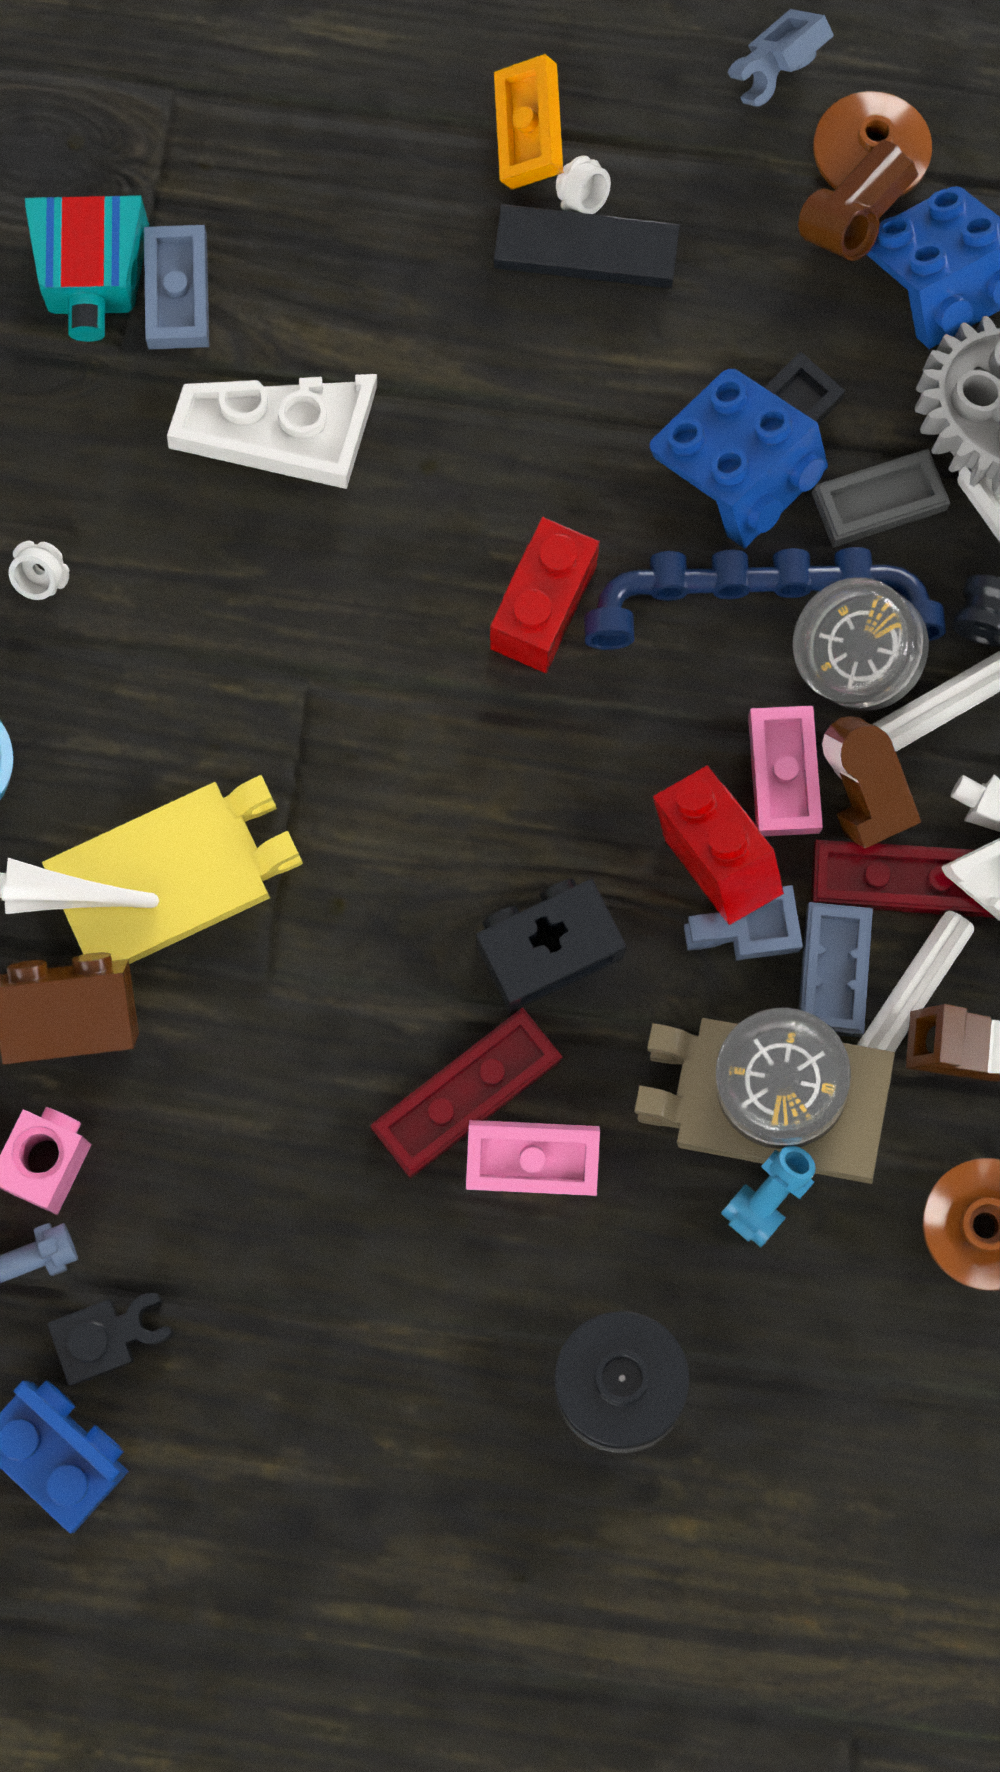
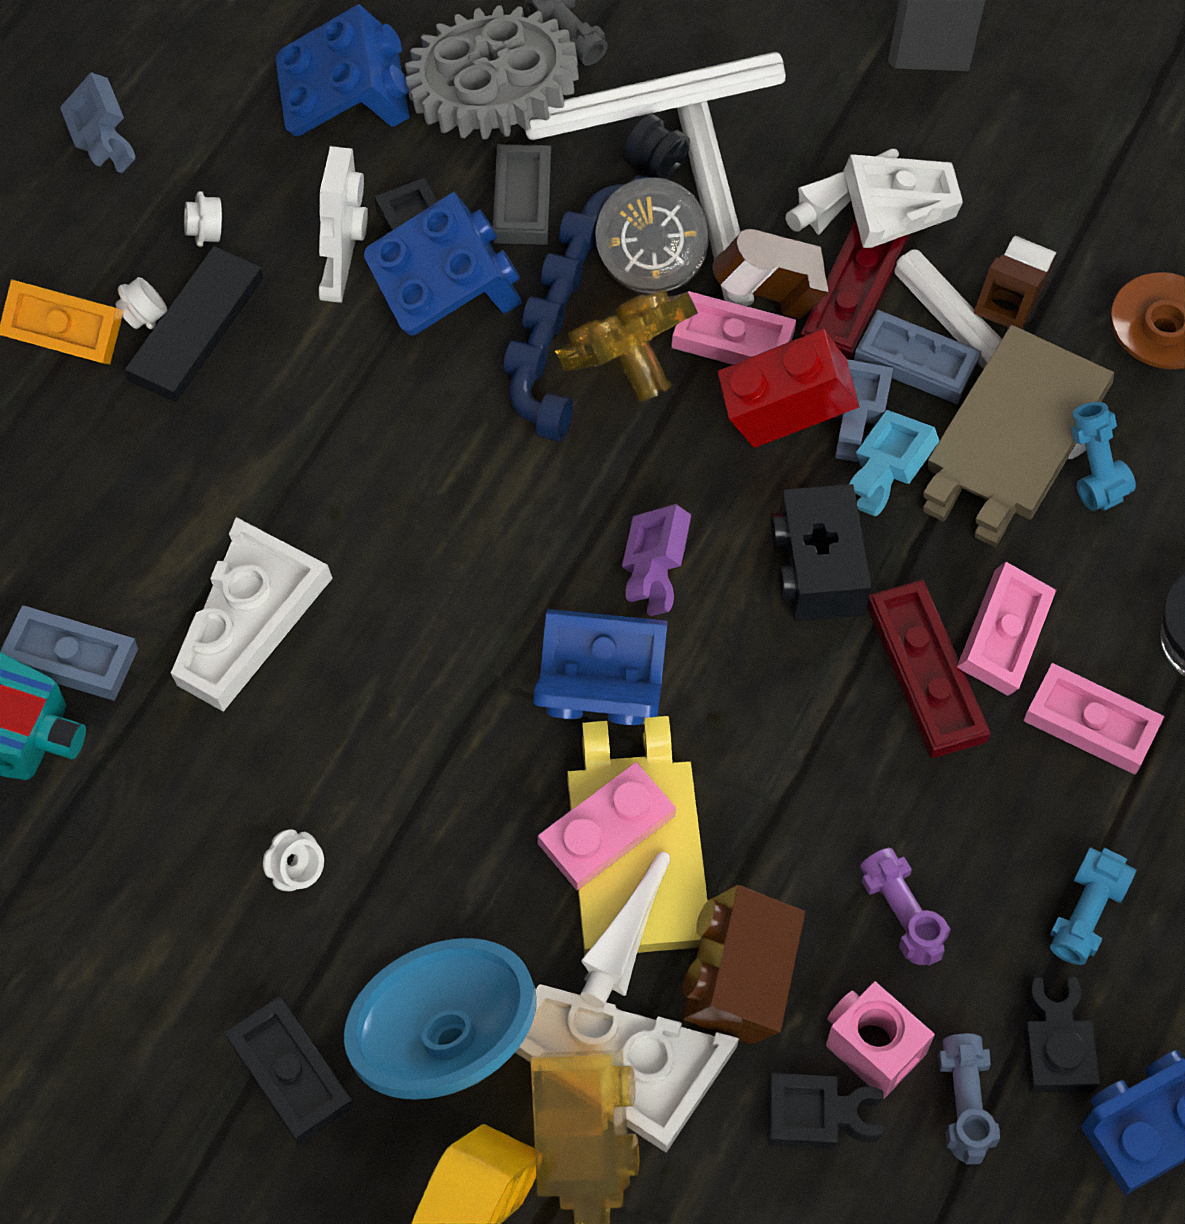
camera: 70 degrees left, 15 degrees down
red brick [490,517,600,674] -> none
clear piece [716,1008,851,1149] -> none
reddish brown piece [798,139,919,261] -> none
dark orange dish [813,91,932,197] -> none
none -> white plate [184,191,222,247]
none -> white wing [319,146,368,303]
none -> blue bracket [533,609,668,725]
none -> bright pink plate [538,762,676,891]
none -> clear yellow plate [555,289,698,402]
none -> medium lavender plate [622,504,691,616]
none -> medium azure plate [850,410,939,517]
none -> medium lavender bar [860,848,950,966]
none -> bright pink plate [1024,663,1164,775]
none -> dark azure bar [1050,847,1137,965]

